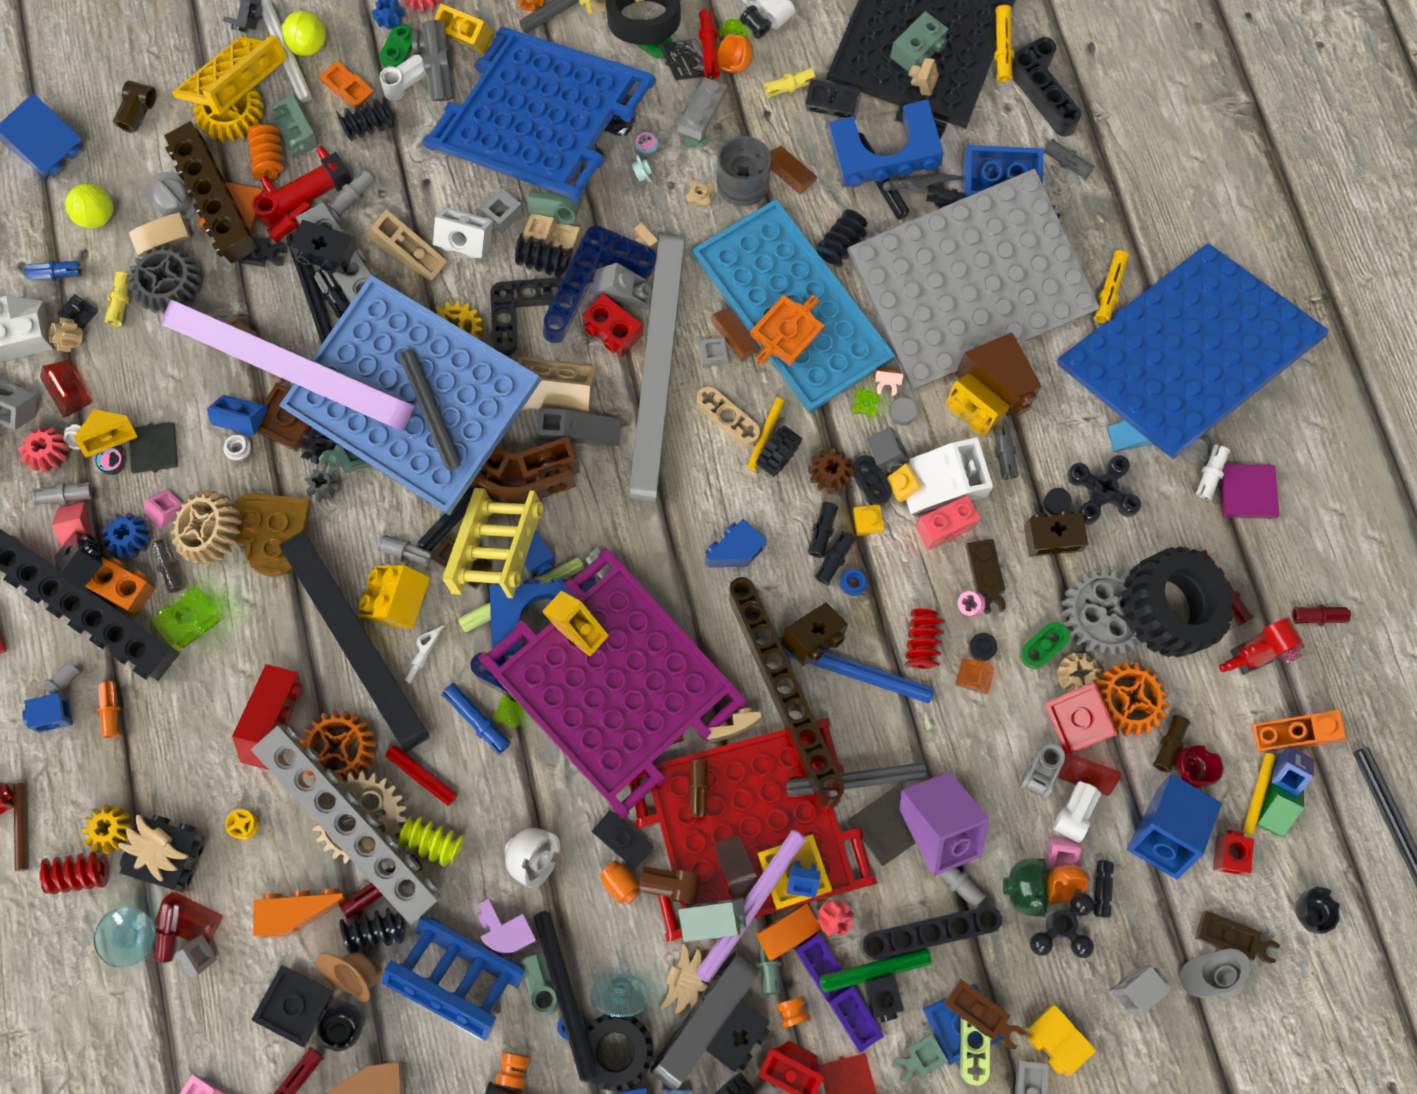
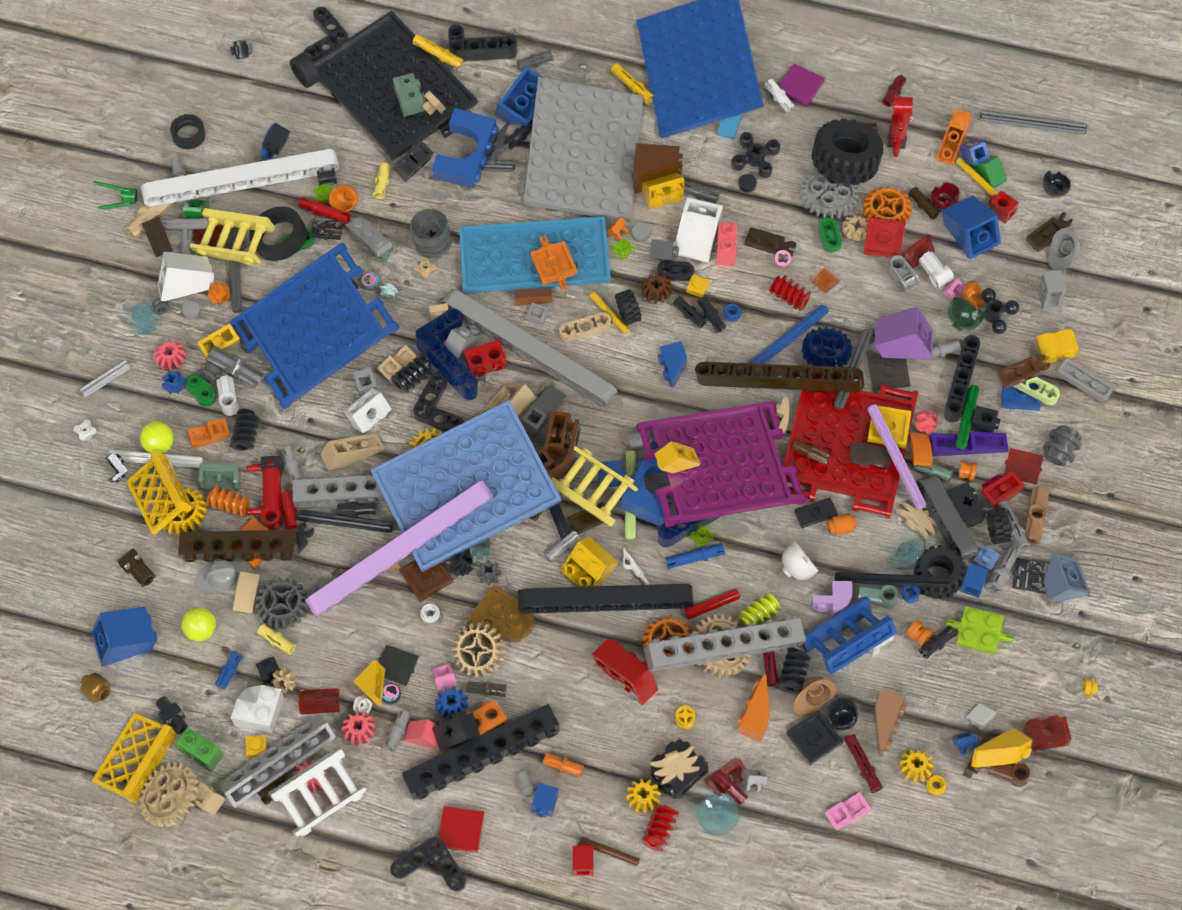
camera: 55 degrees left, 10 degrees down
clear neon green brick [151,587,225,652] -> none
blue slope [207,395,268,436] -> none
black brick [290,219,356,274] -> none
dark grey axle [399,349,461,471] -> none
sand green piece [527,191,582,225] -> none
reddish brown piece [639,866,701,905] -> none
hinge [678,898,746,942] -> none
dark orange slope [770,146,818,195] -> none
dark brown brick [781,602,848,666] -> none
blue tile [787,861,821,898] -> none
black piece [816,209,868,267] -> none
yellow plate [887,464,923,502] -> none
sand green plate [892,1033,948,1082] -> none
black tile [968,633,997,662] -> none
dark brown brick [1024,511,1088,557] -> none
black axle [1094,860,1114,918] -> none
none -> clear blue gear [801,326,853,367]

